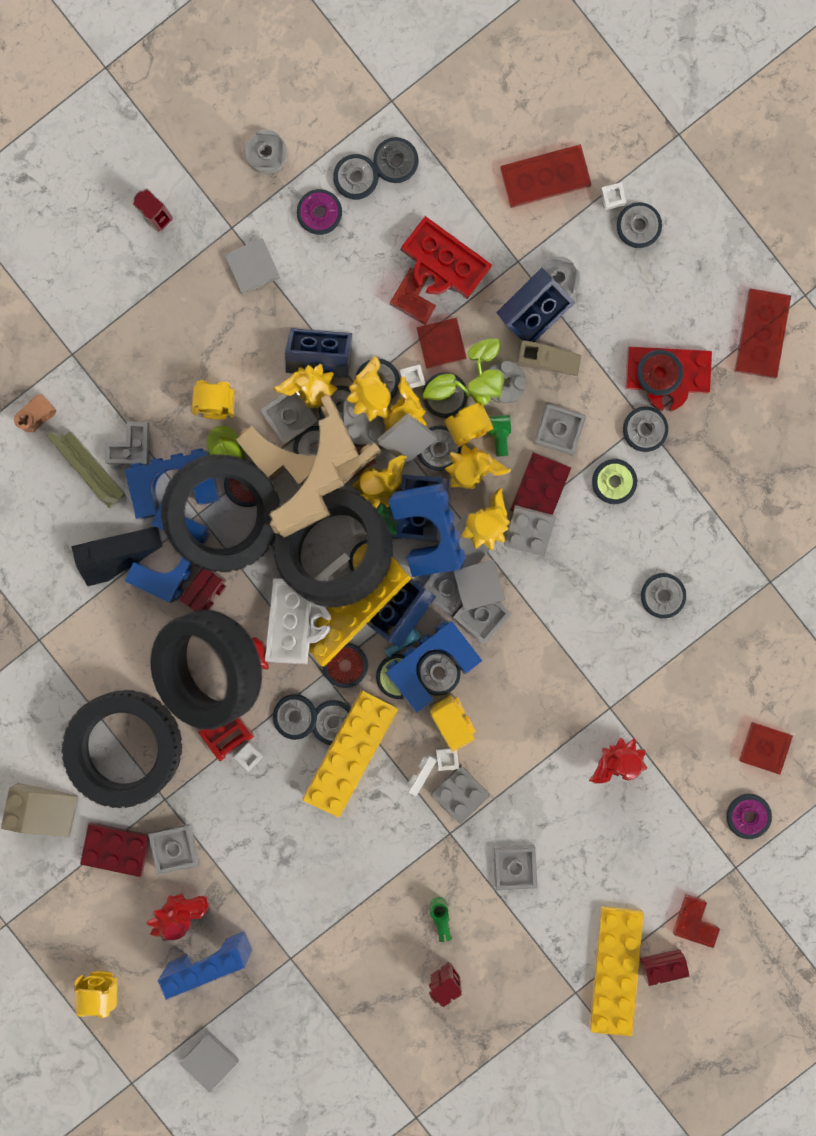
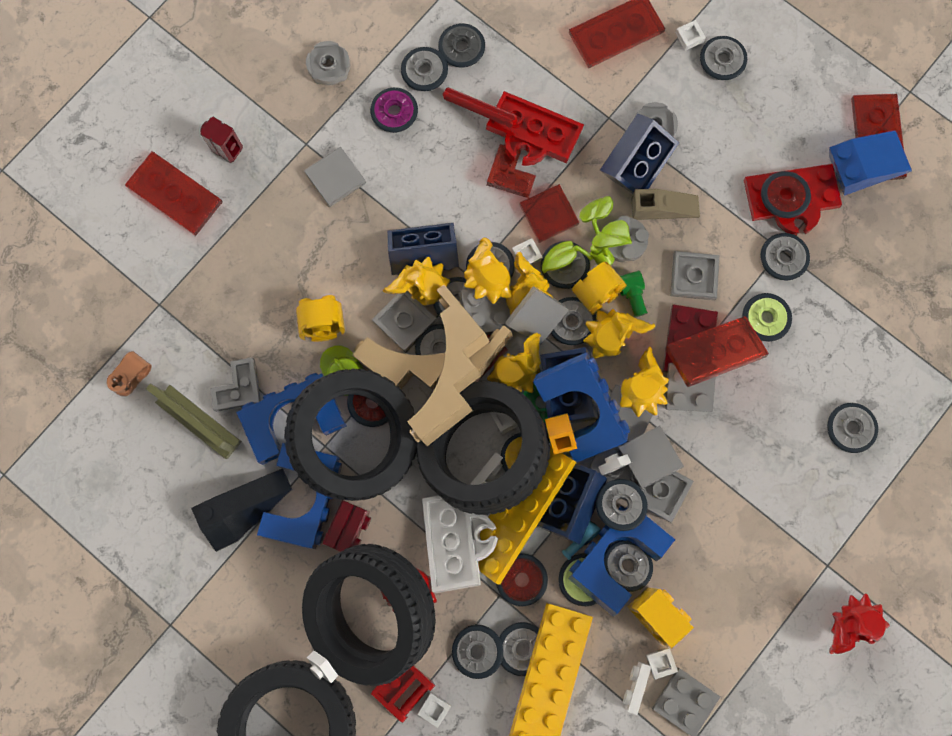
camera: 10 degrees left, 10 degrees down
none -> clear red tile [125,151,223,236]
none -> white plate [307,651,338,683]
none -> red axle [442,87,518,128]
none -> light orange brick [545,413,577,455]
none -> wheel [596,479,648,531]
none -> white plate [598,453,631,475]
none -> clear red tile [665,316,769,387]
none -> blue slope [829,131,912,196]

